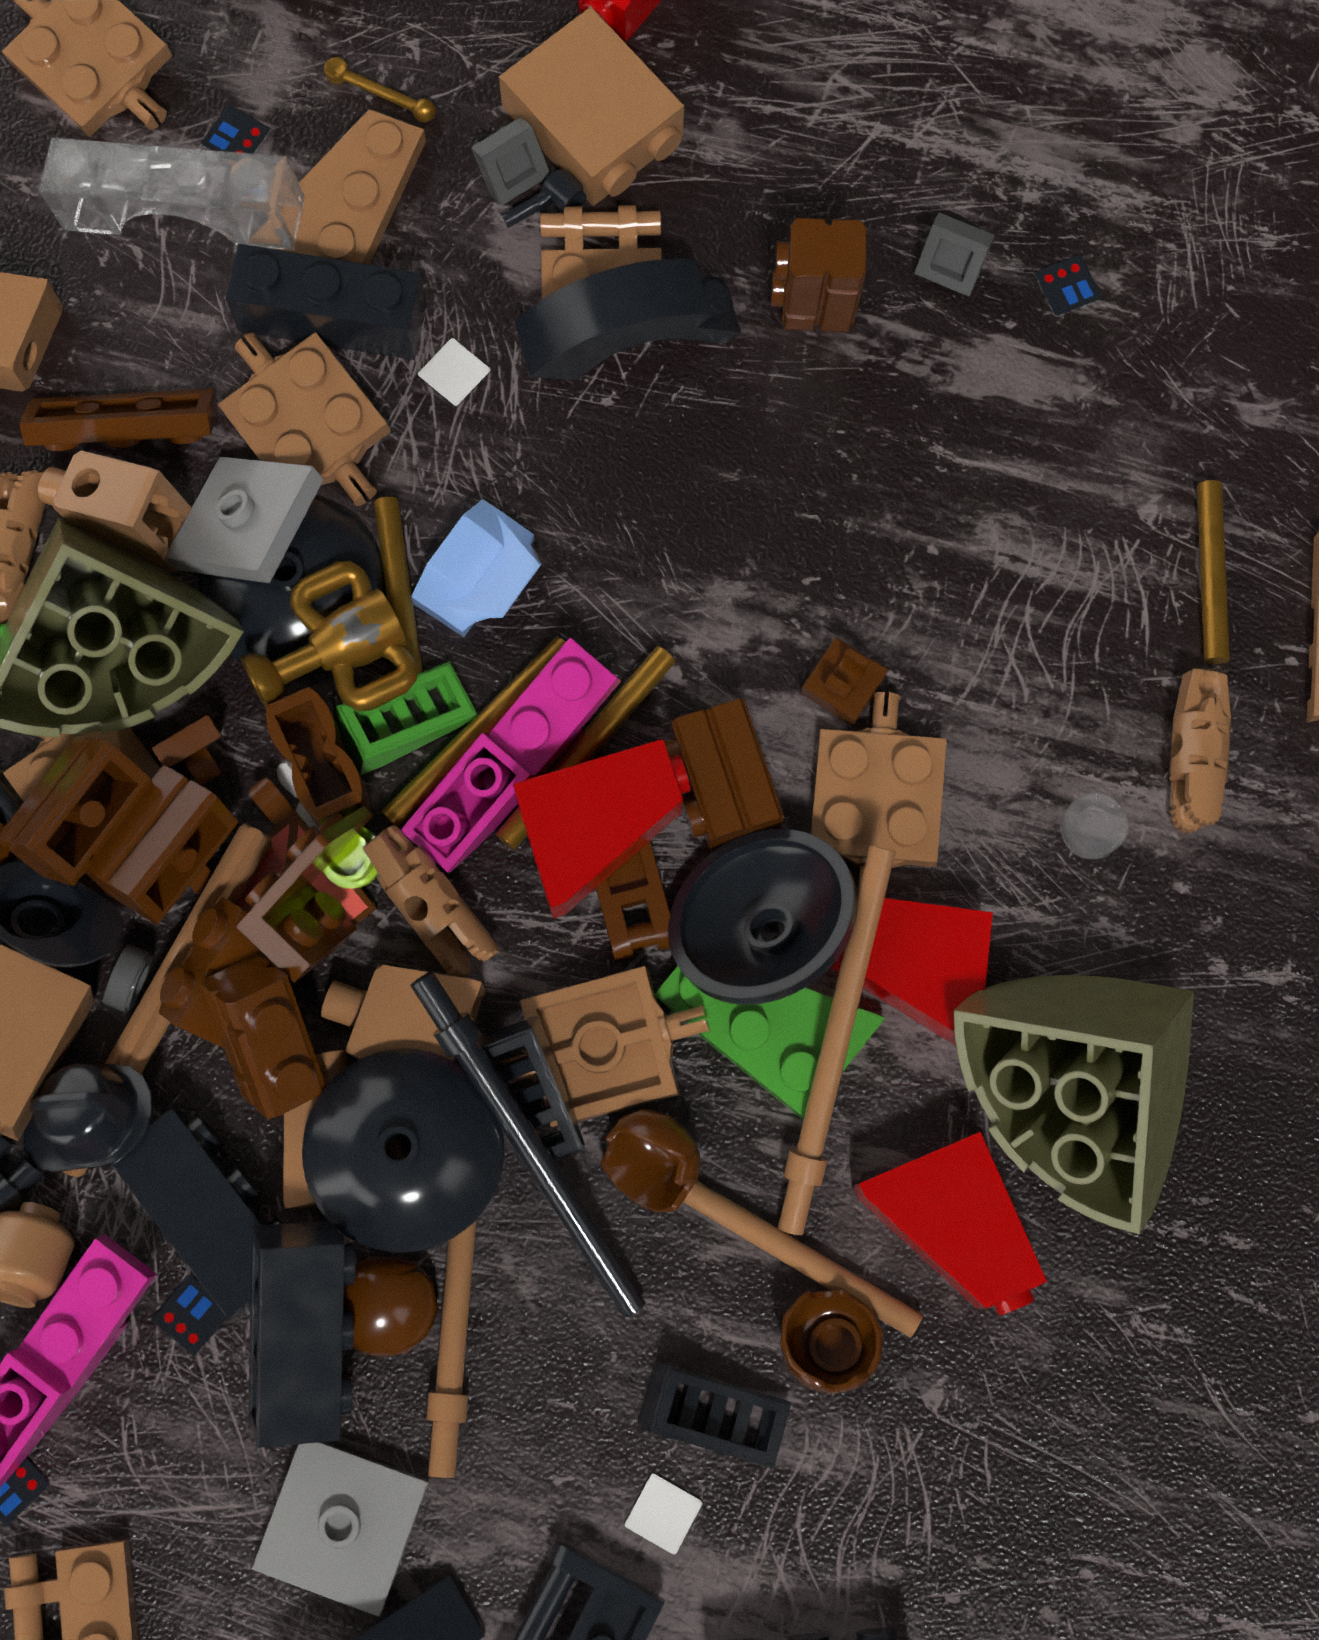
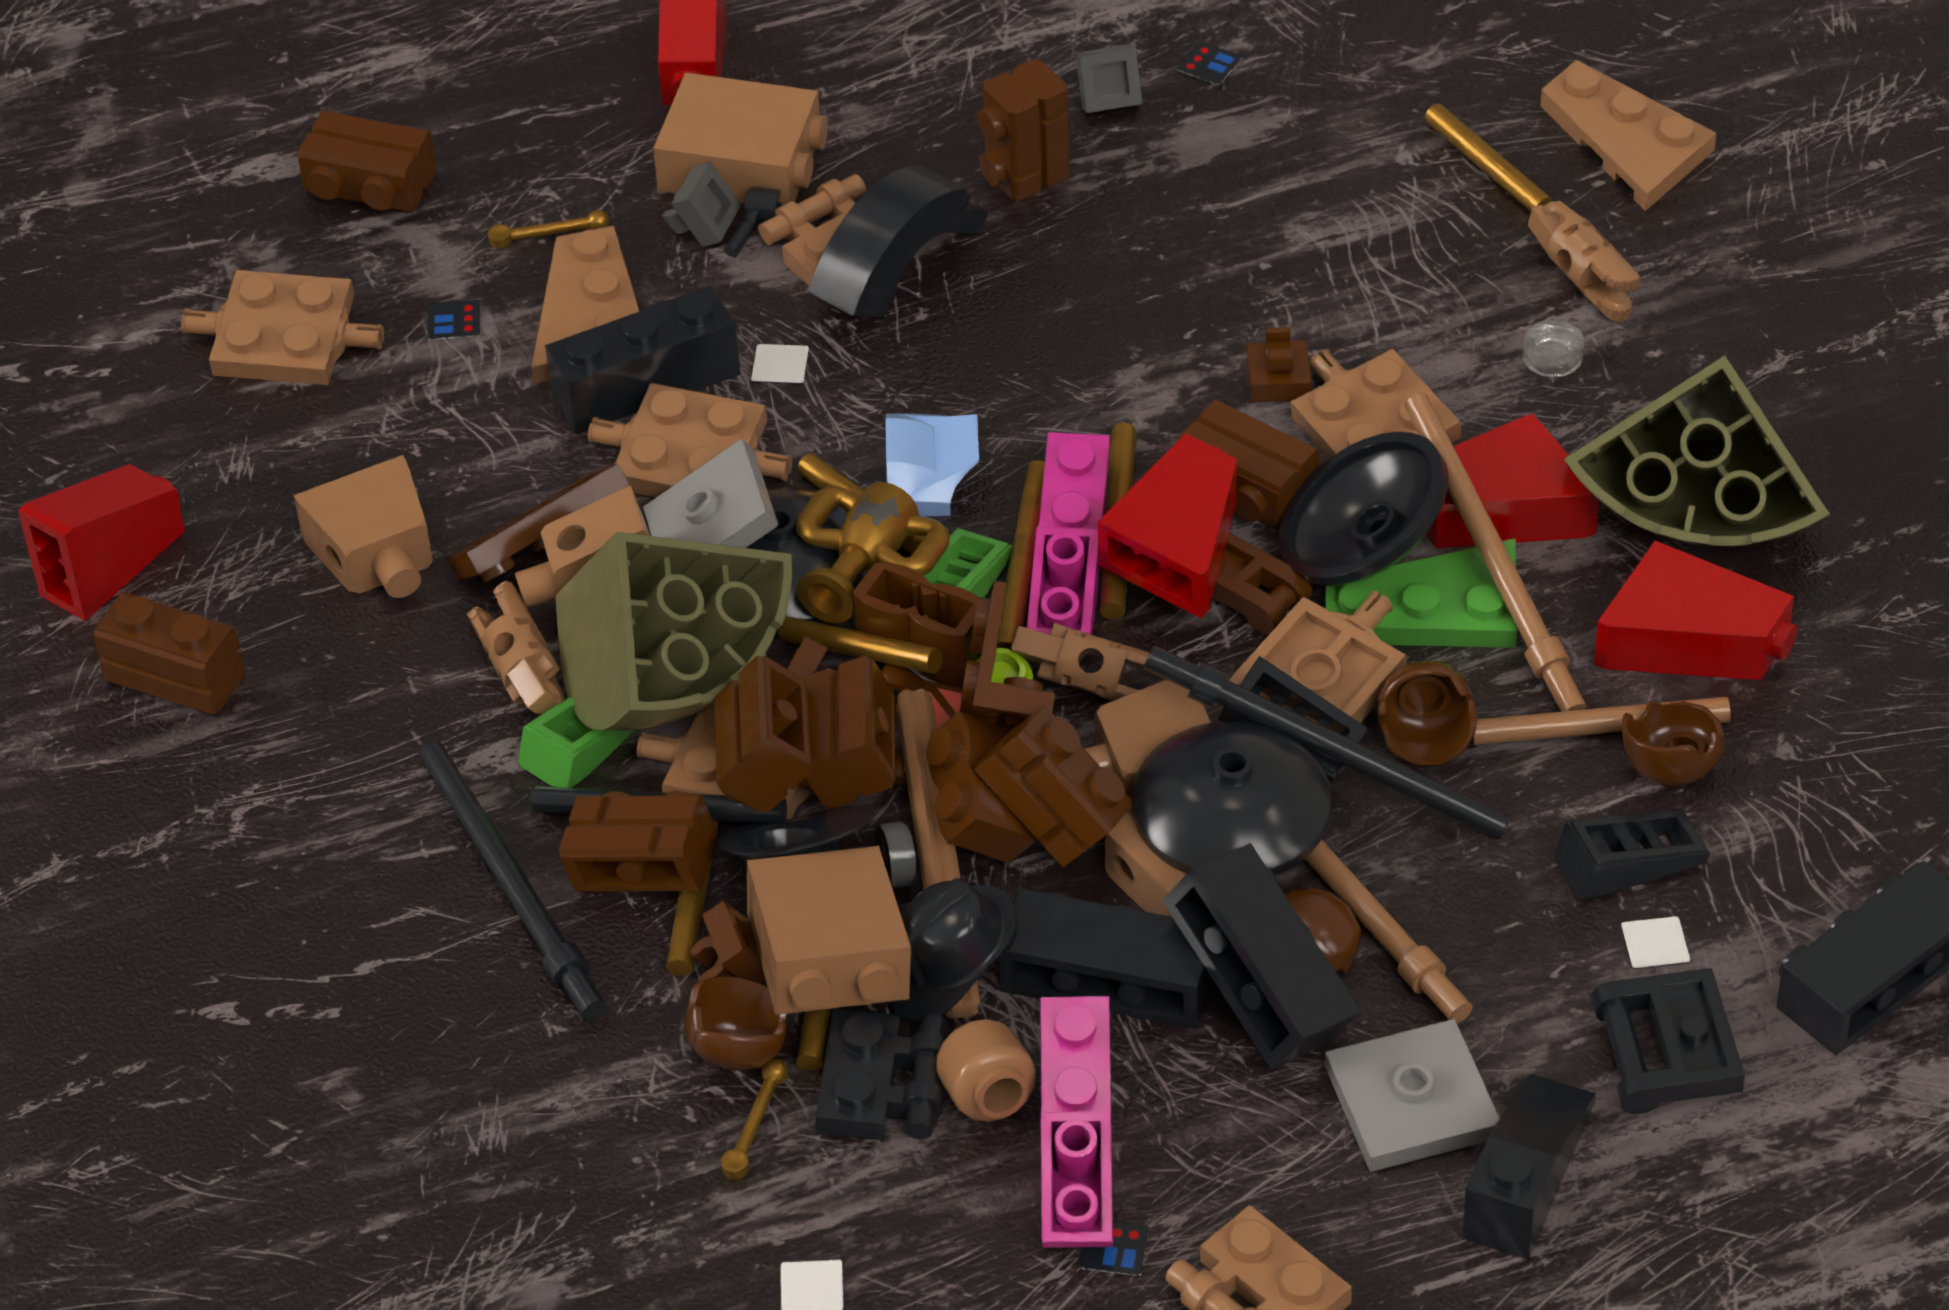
camera: 30 degrees left, 30 degrees down
clear arch [38,138,305,250] -> none
black sticker [152,1275,227,1356] -> none
none -> pearl gold bar [778,616,943,674]

